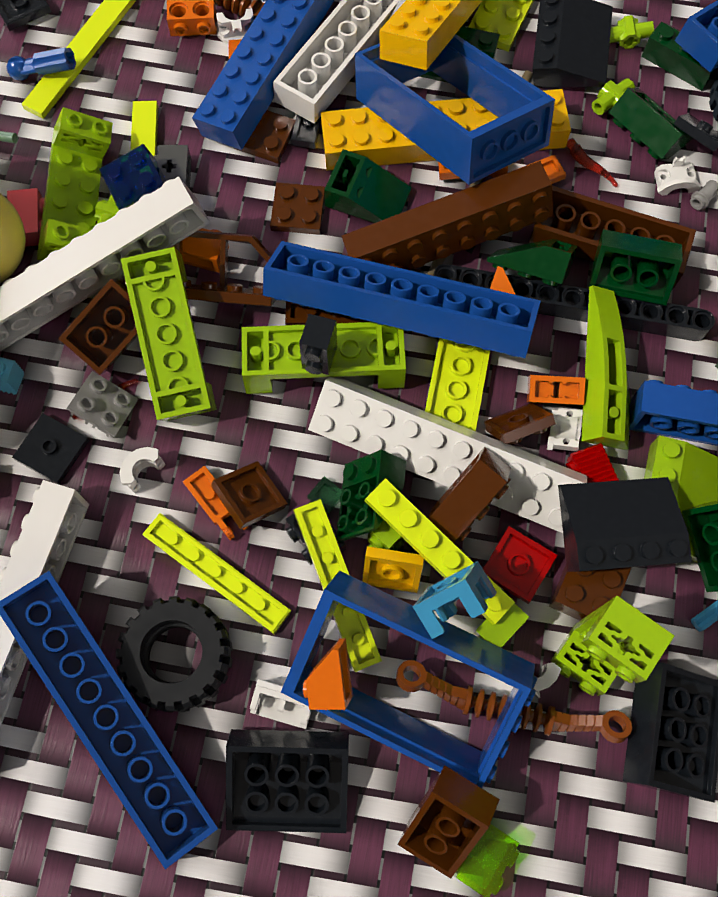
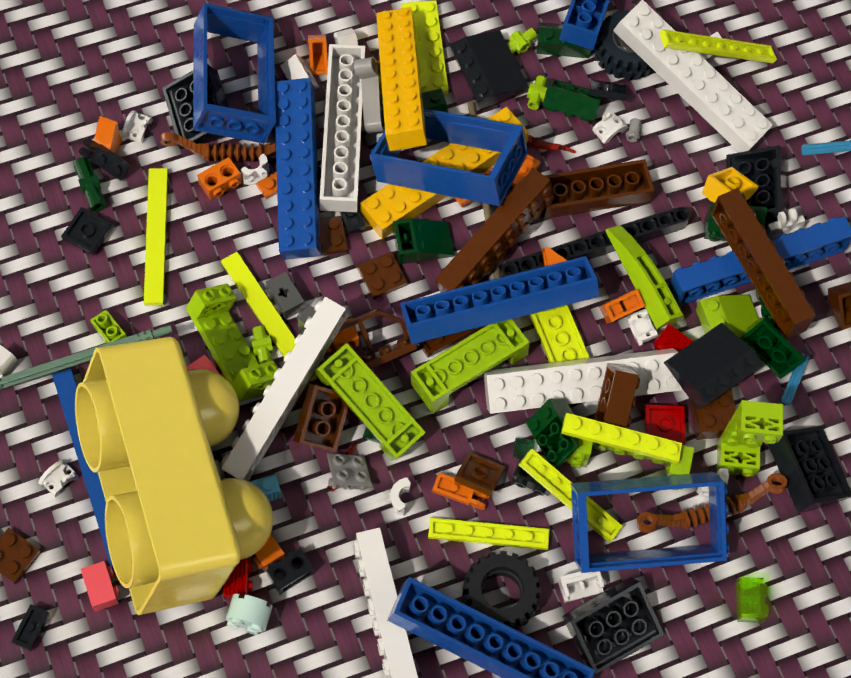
camera: 35 degrees left, 5 degrees down
blue piece [6,47,76,81] -> none
black plate [12,413,90,485] -> none
clear blue brick [99,144,166,210] -> none
black brick [299,314,337,375] -> none
orange slope [303,638,353,710] -> none
yellow tile [362,546,424,593] -> none
reddish brown brick [397,765,500,879] -> none
dark azure panel [413,561,497,639] -> none
reddish brown plate [484,403,556,444] -> none
dark green slope [487,239,578,286] -> none
dark green slope [588,229,683,305] -> none

